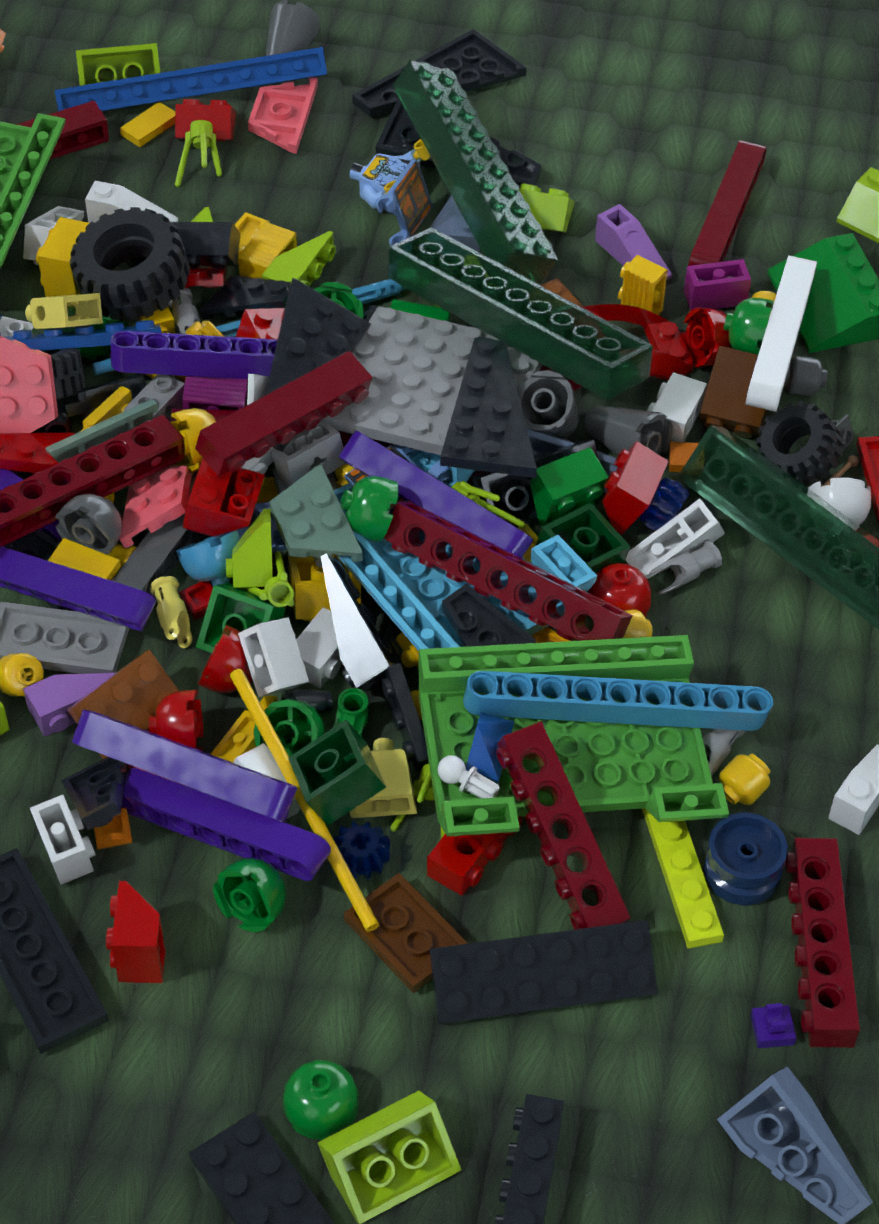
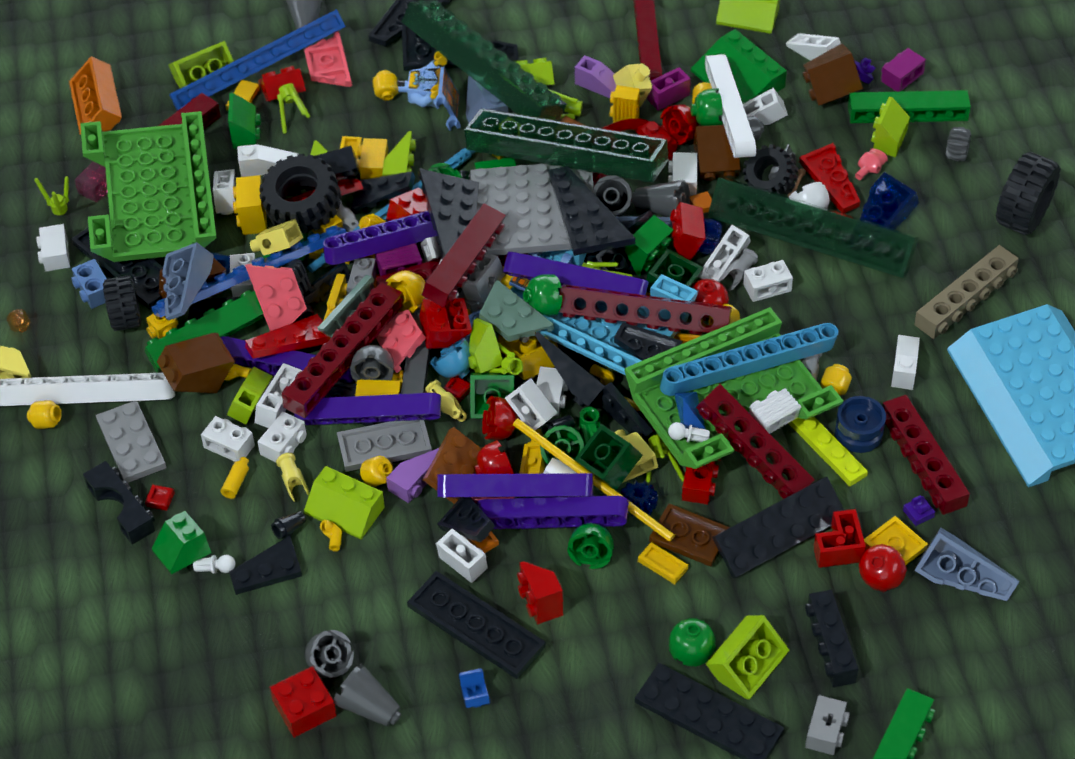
camera: 20 degrees left, 0 degrees up
none -> green slope [228,93,261,149]
none -> yellow head [372,70,398,101]
none -> lime plant [541,88,583,120]
none -> light yellow torso [613,64,652,107]
none -> yellow tile [638,542,688,584]
none -> white slope [743,88,788,125]
none -> white brick [743,260,793,302]
none -> white brick [749,388,801,434]
none -> red brick [814,509,866,568]
none -> red cylinder [859,544,907,592]
none -> yellow plate [864,516,928,565]

